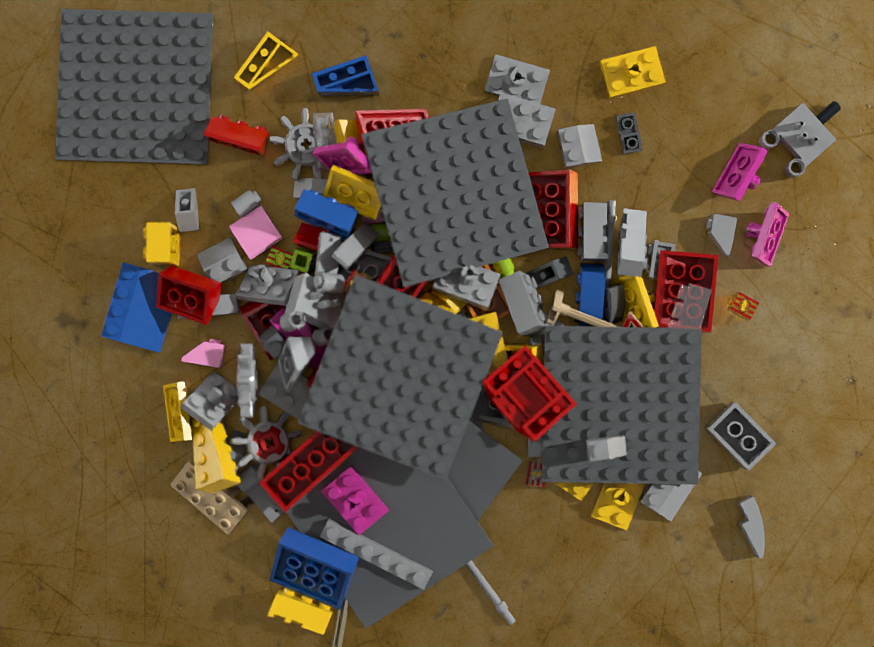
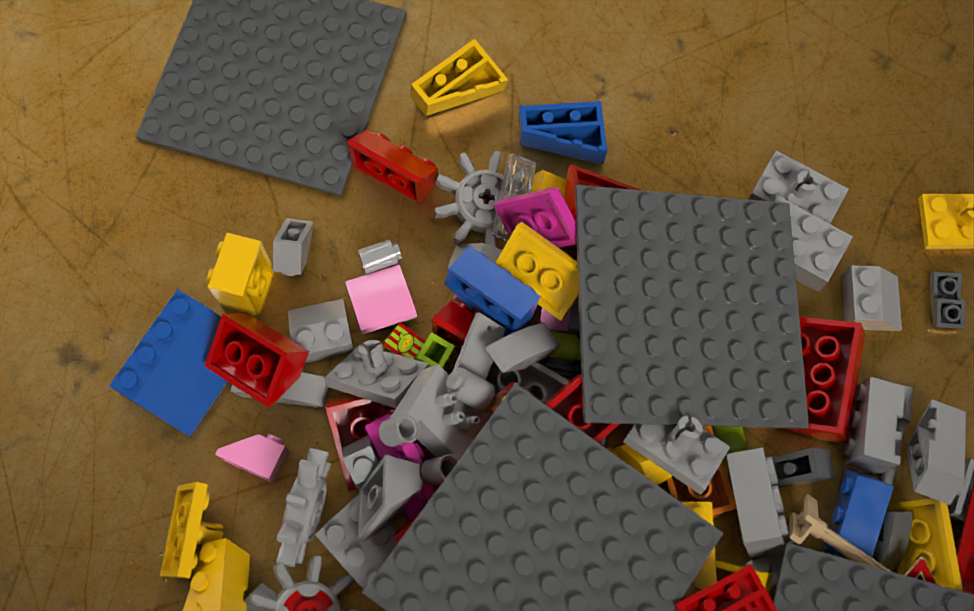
camera: 10 degrees right, 15 degrees down
light grey plate [180,371,239,431] -> none

